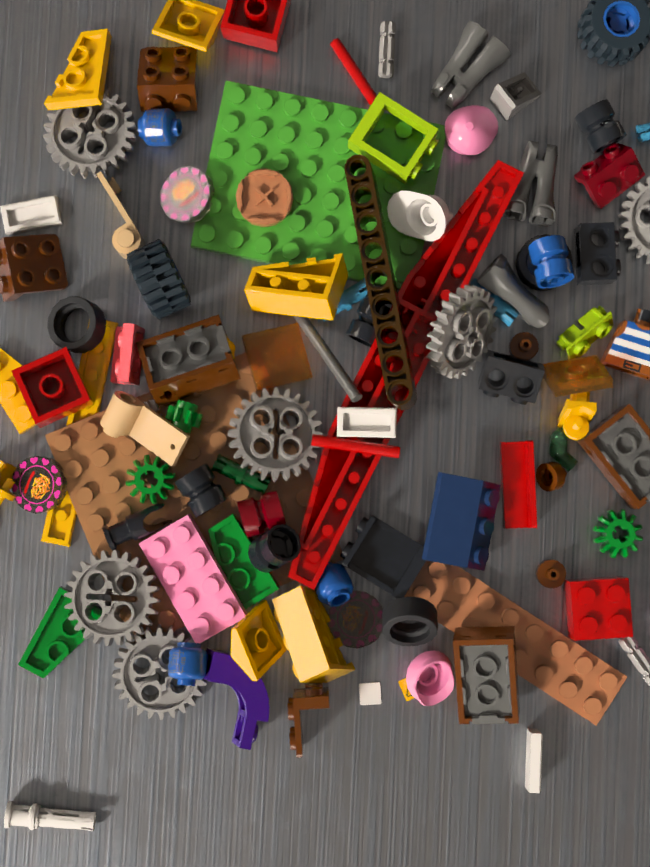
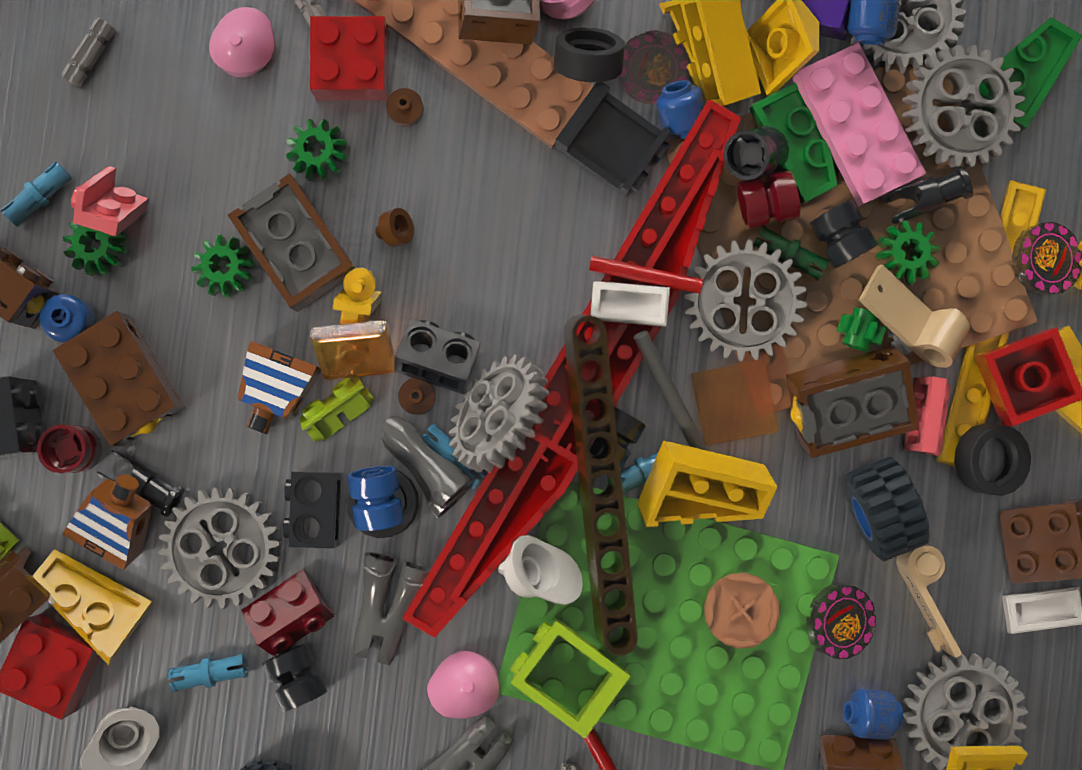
camera: 175 degrees left, 0 degrees up
dark blue slope [422,472,501,571] -> none
light grey slope [490,72,542,121] -> none
red panel [500,440,537,529] -> none
clear green arm [549,428,578,472] -> none

